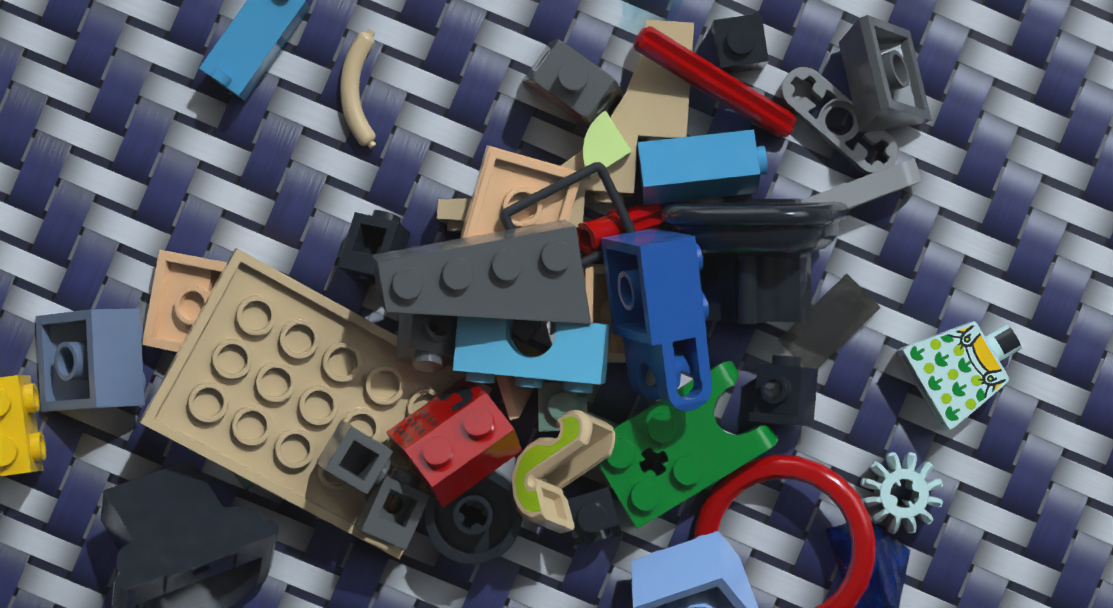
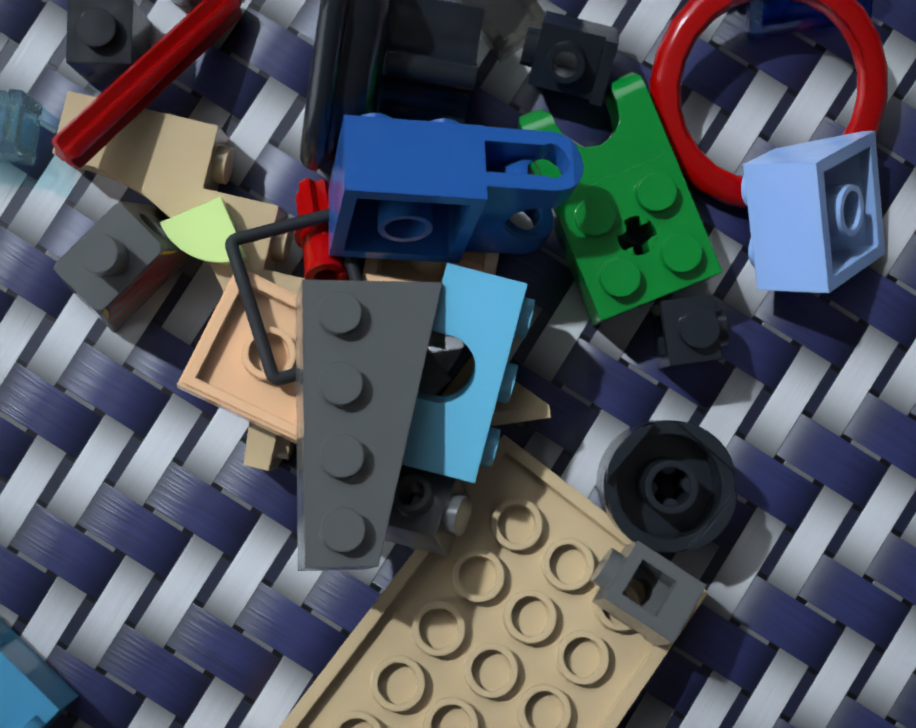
camera: 75 degrees left, 0 degrees up
dark grey brick [316,420,393,494] -> none
black brick [338,210,411,285] -> none
tan piece [340,29,376,149] -> none
red slope [386,376,522,508] -> none
tan animal [512,410,615,534] -> none
sand green brick [538,382,587,431] -> none
dark azure brick [638,130,768,206] -> none

